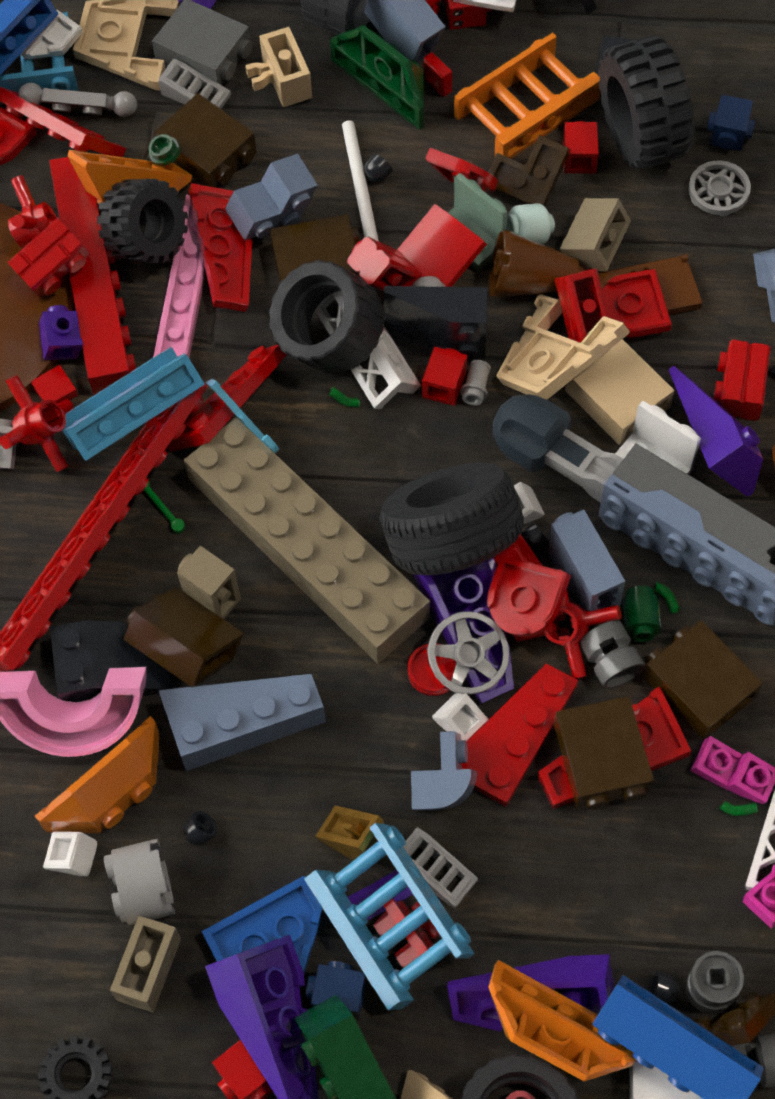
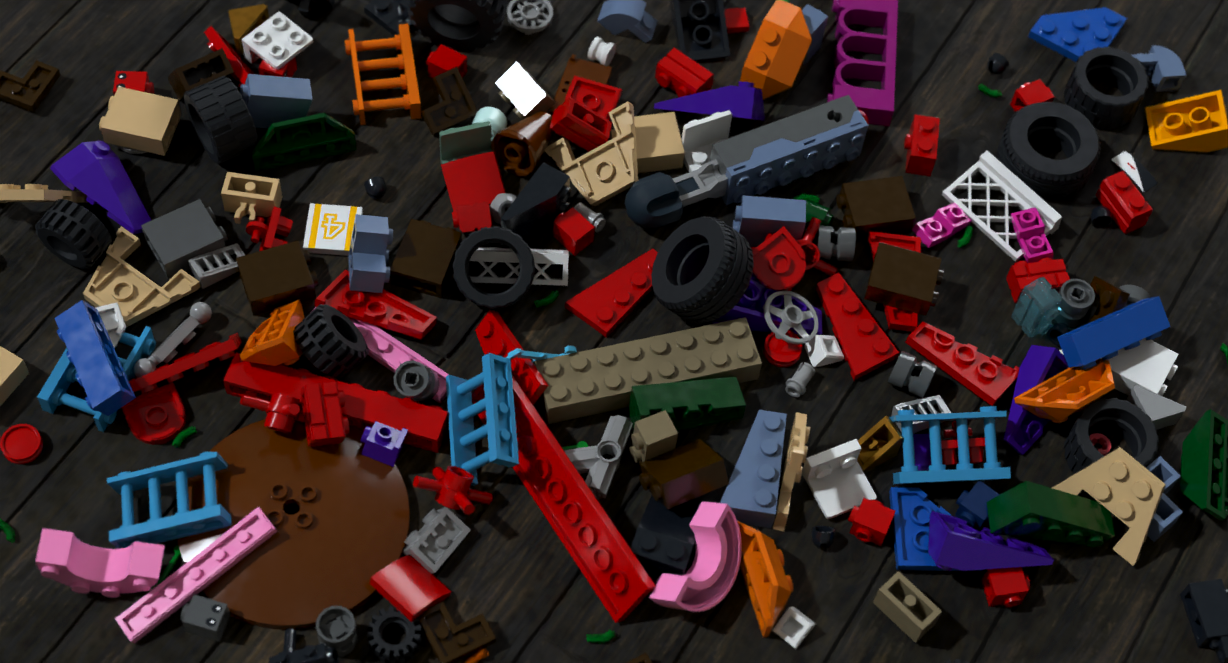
camera: 70 degrees left, 5 degrees down
red tile [31,365,78,403] -> none
light grey brick [104,838,175,926] -> none
dark green plate [149,134,181,166] -> none
white piece [342,121,379,241] -> none
sand blue brick [411,731,477,811] -> none
red tile [423,52,452,97] -> none
red tile [425,148,499,193] -> none
none -> red hips [246,206,293,251]
none -> white tile [303,203,363,256]
none -> dark grey wheel [394,360,440,402]
none -> light grey piece [564,415,633,499]
none -> red wing [565,248,658,338]
none -> white wheel [587,37,616,66]
none -> dark green wedge [628,377,746,432]
none -> tan wing [773,412,810,532]
none -> light grey pin [785,362,816,397]
none -> white bracket [802,439,877,519]
none -> red brick [848,498,895,546]
none -> dark grey wheel [888,351,938,398]
none -> red wing [905,322,1019,406]
none -> red brick [1007,257,1070,303]
none -> clear light blue brick [1011,277,1062,337]

